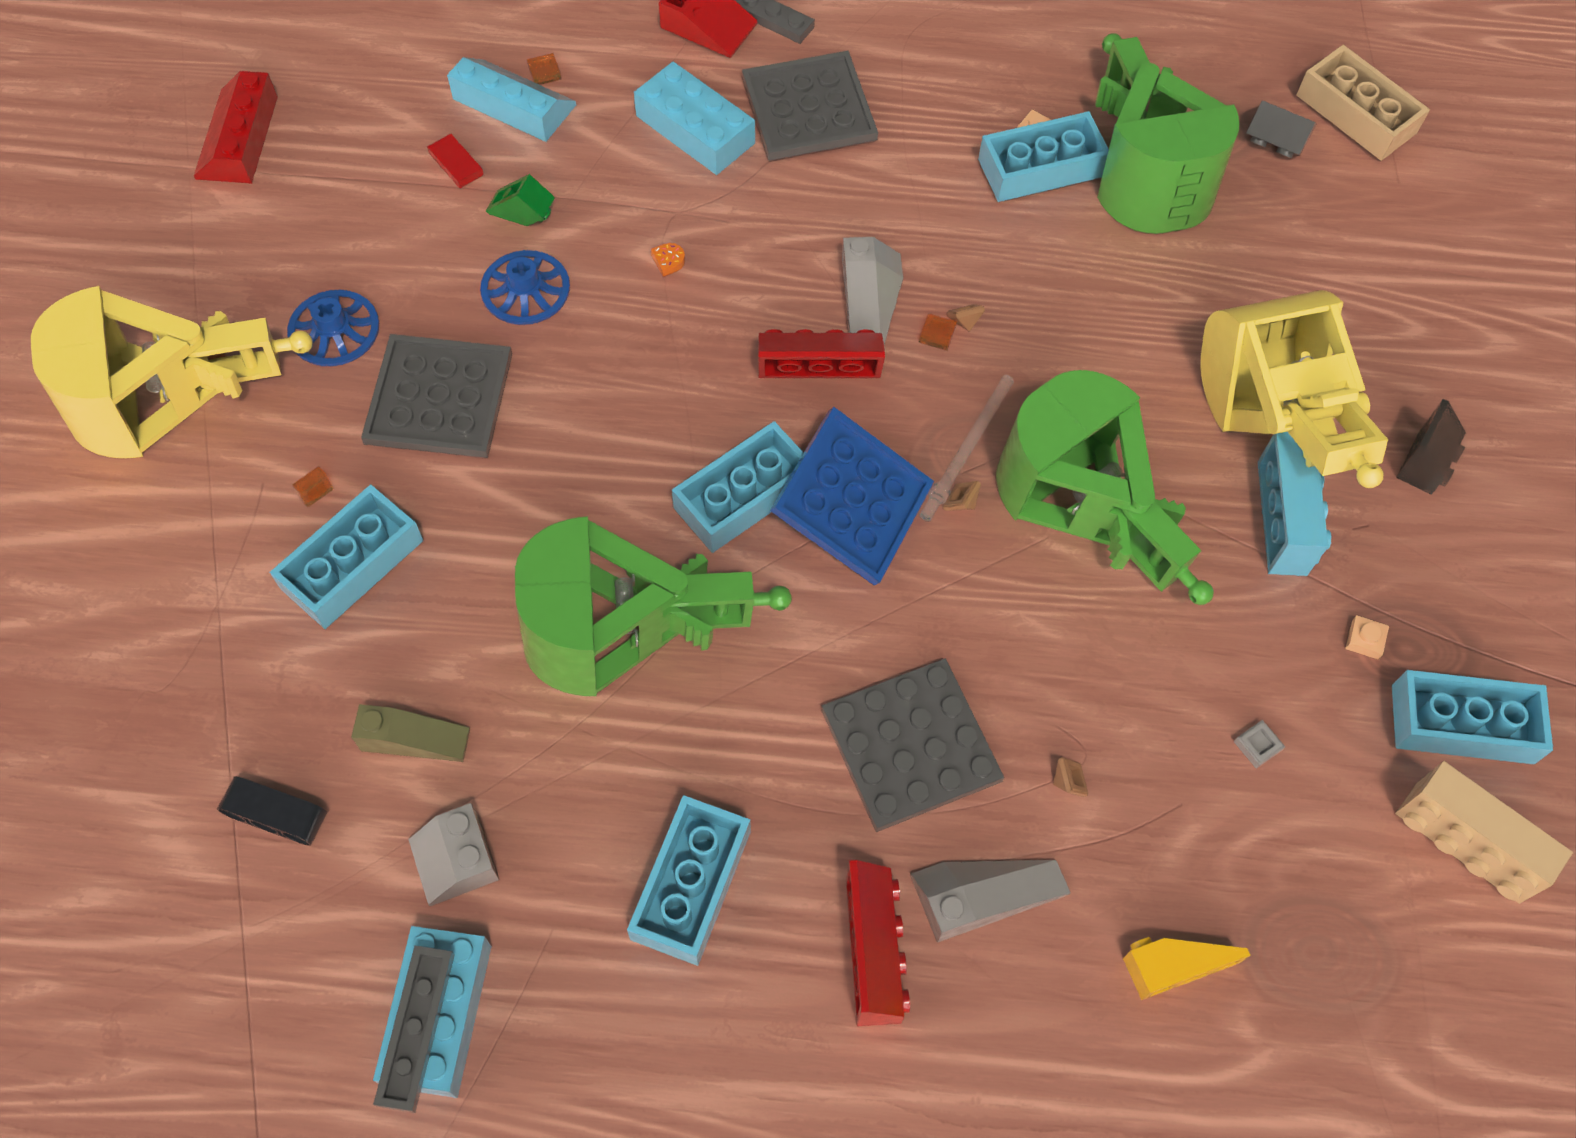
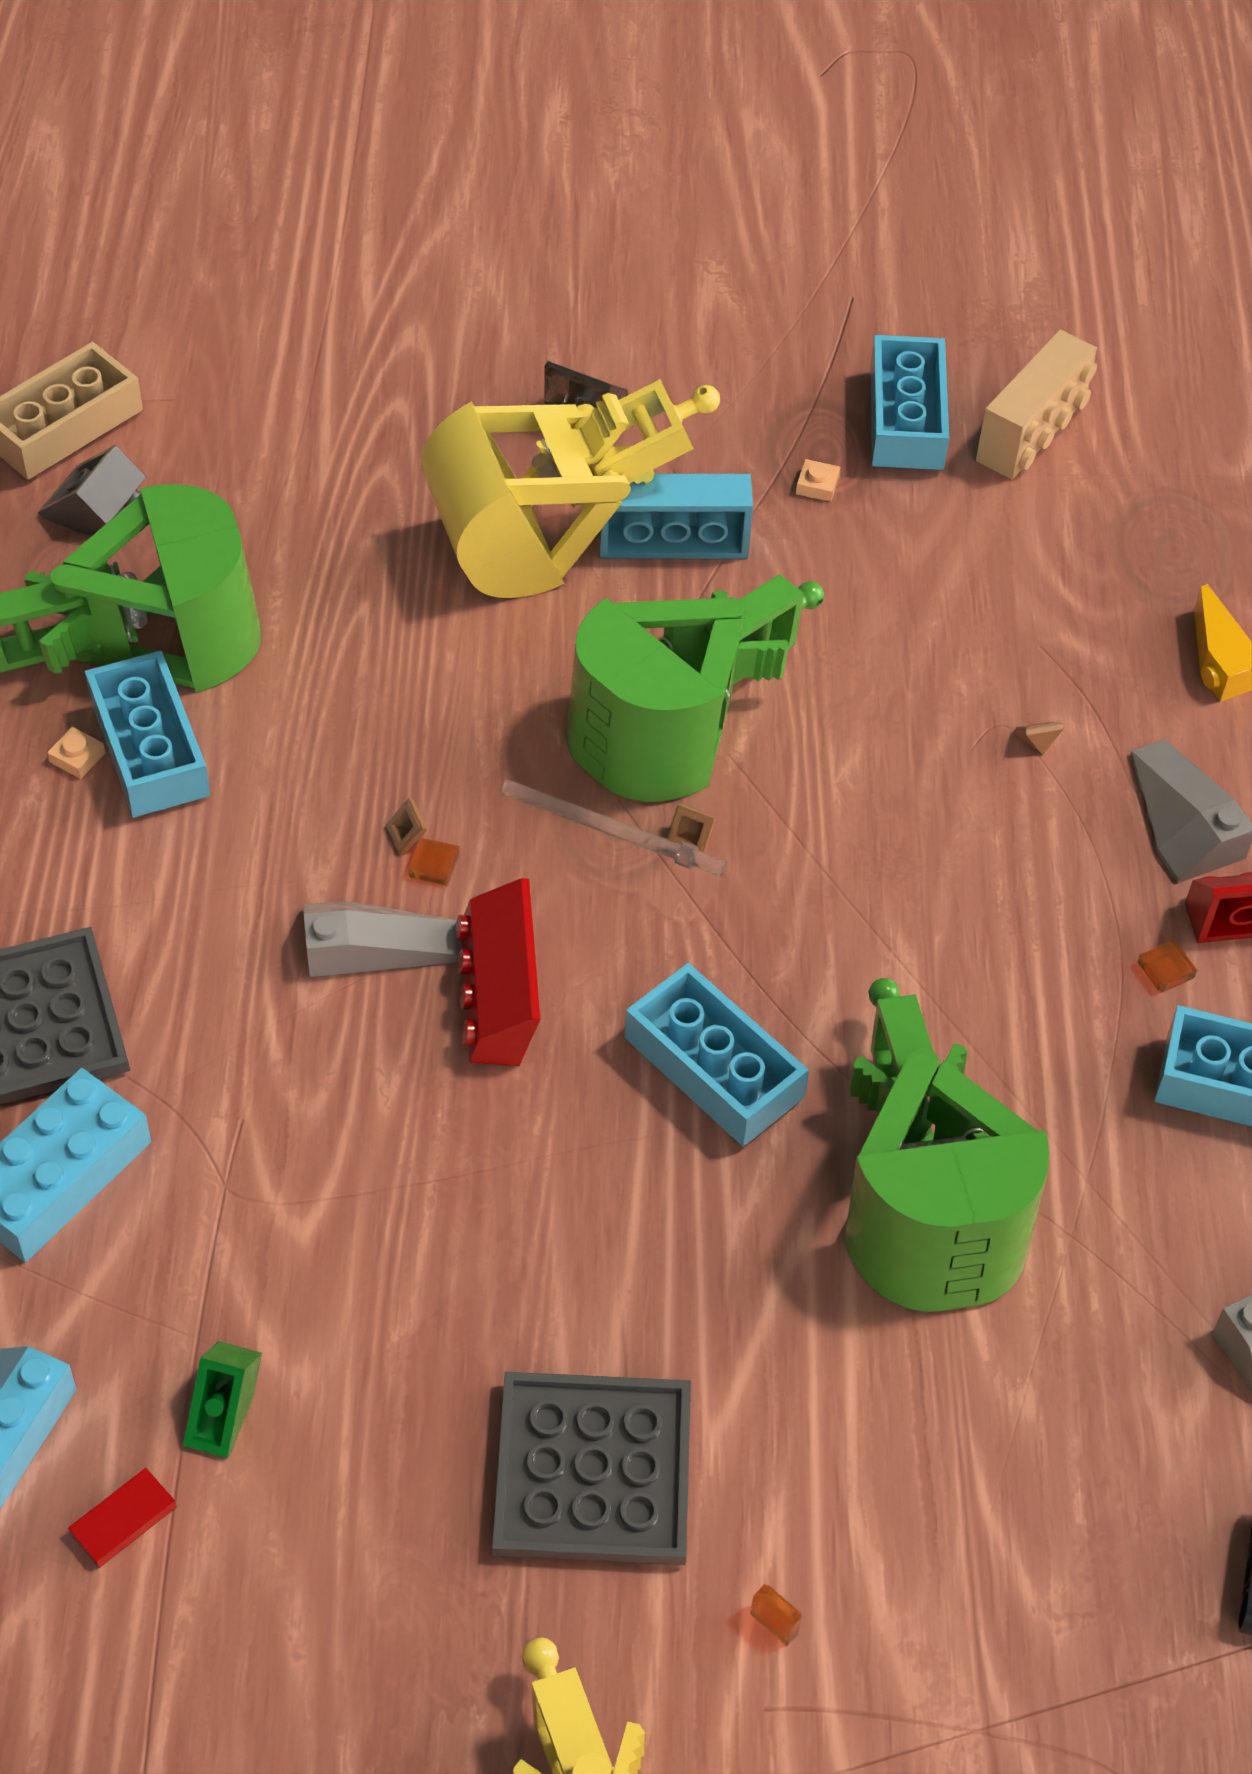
camera: 95 degrees left, 10 degrees down
medium azure brick [270,484,423,629] -> none
blue wheel [287,290,380,366] -> none
olive slope [351,704,470,762] -> none
blue wheel [480,250,570,325] -> none
orange tile [651,243,685,277] -> none
blue plate [770,407,934,585] -> none
dark grey plate [821,658,1005,832] -> none
light grey tile [1234,720,1285,769] -> none
none -> clear orange tile [1137,940,1197,993]

